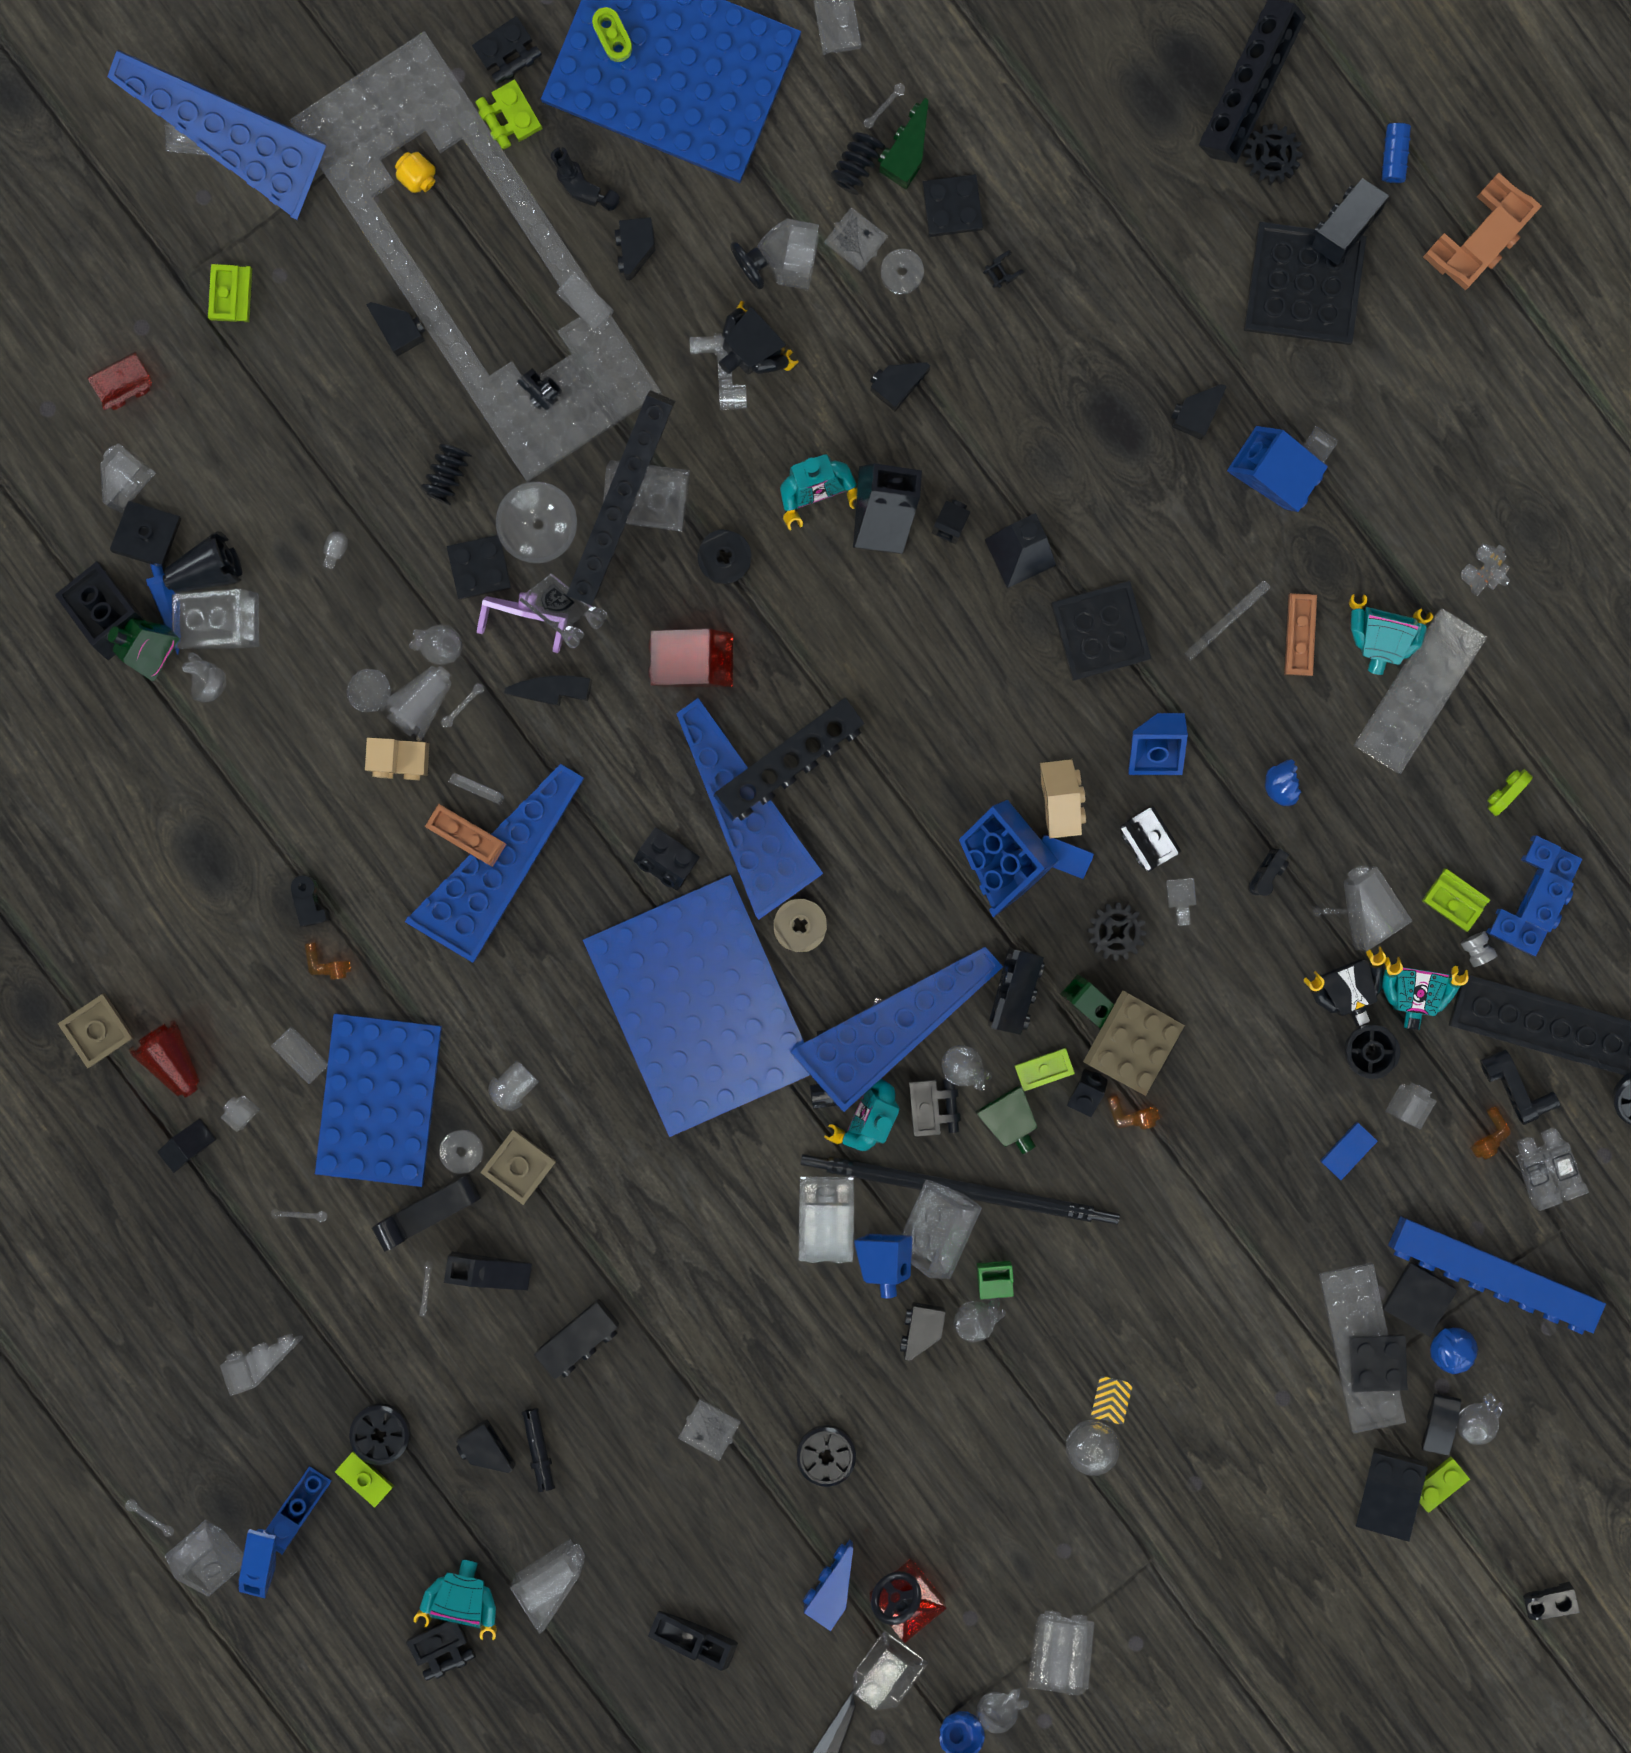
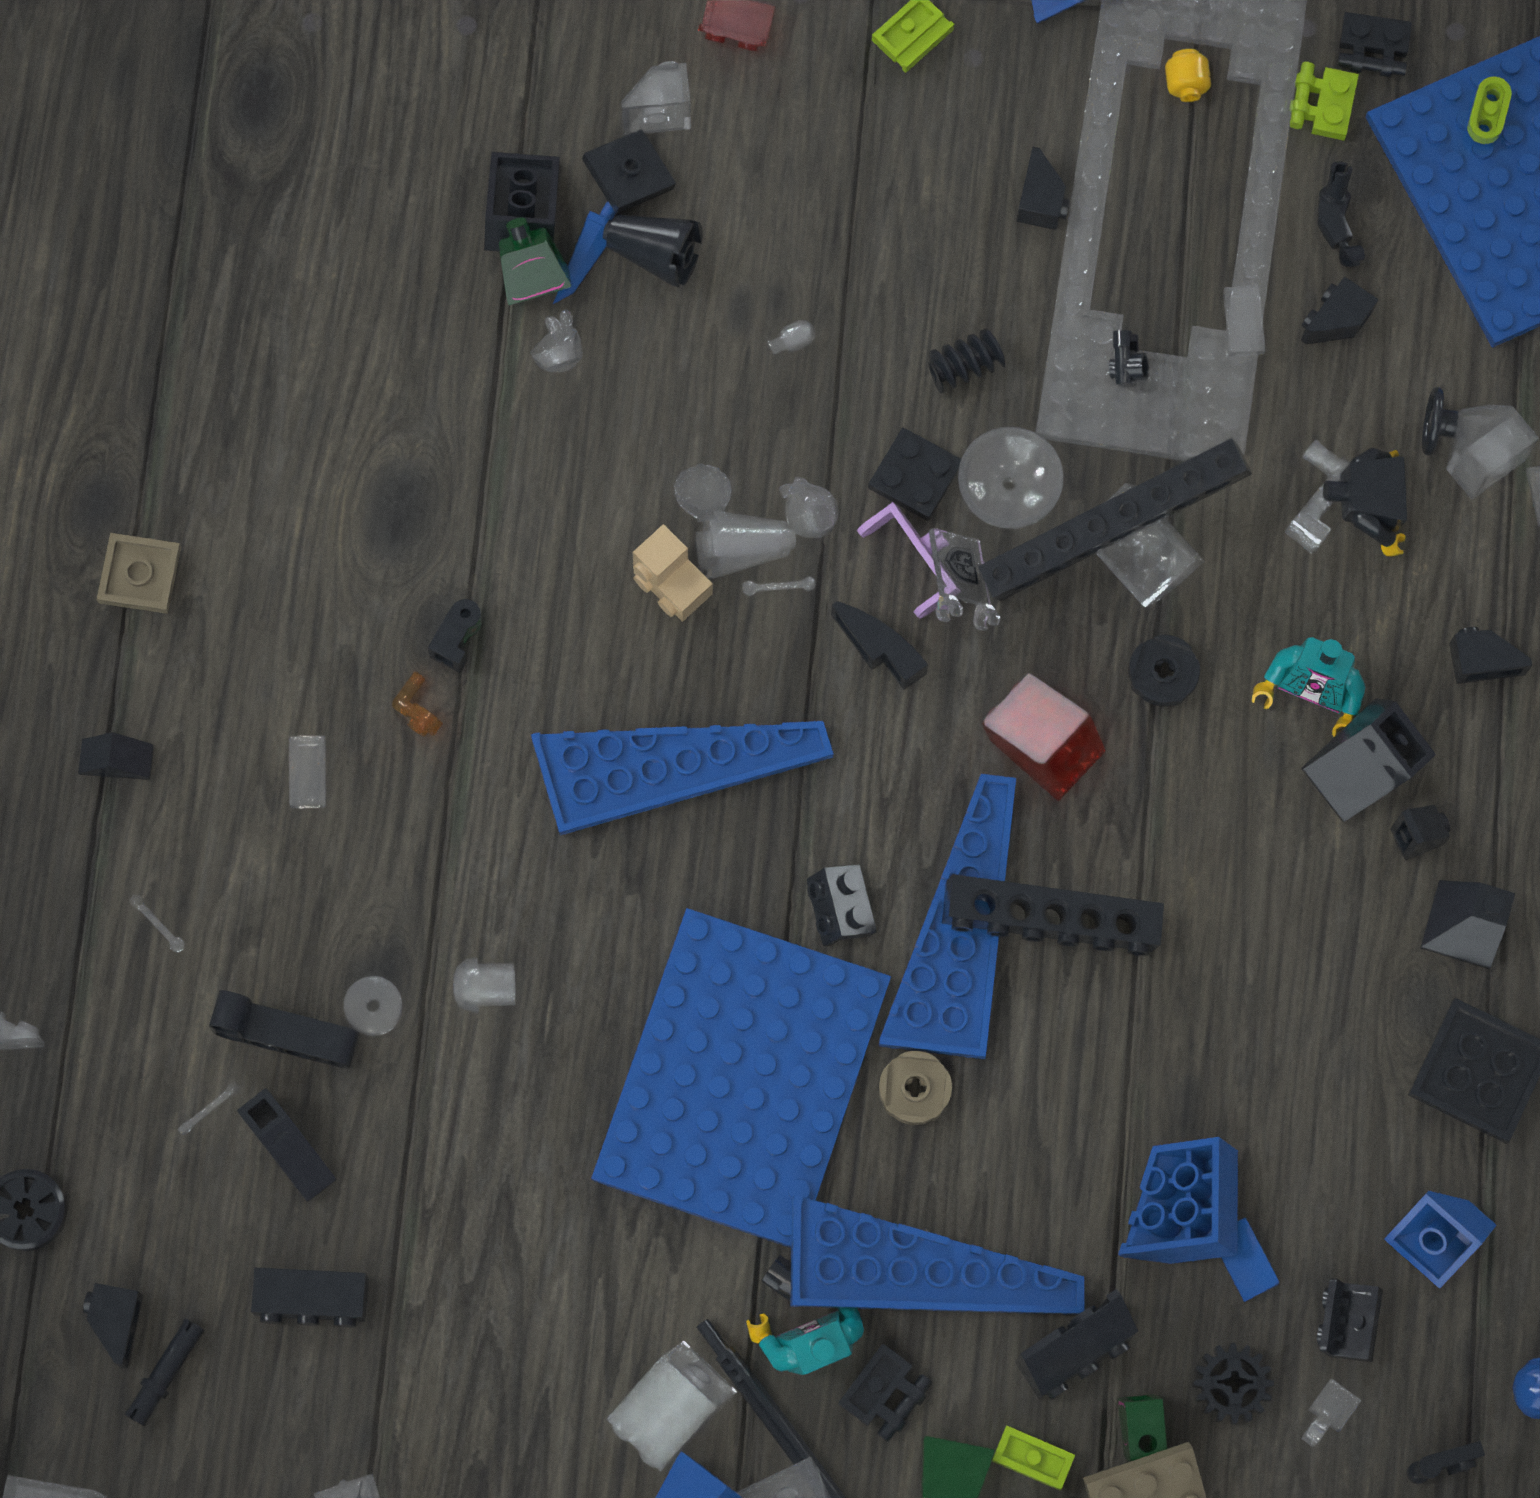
camera: 40 degrees right, 15 degrees down
clear red cone [128,1020,200,1098] -> none
clear slope [172,589,259,649] -> none
clear plate [221,1095,260,1132] -> none
blue plate [315,1013,442,1187] -> none
nougat tile [425,804,506,867] -> none
clear tile [449,773,505,805] -> none
dark tan plate [480,1129,556,1205] -> none
clear piece [941,1045,991,1091] -> none
tan brick [1040,759,1086,839] -> none

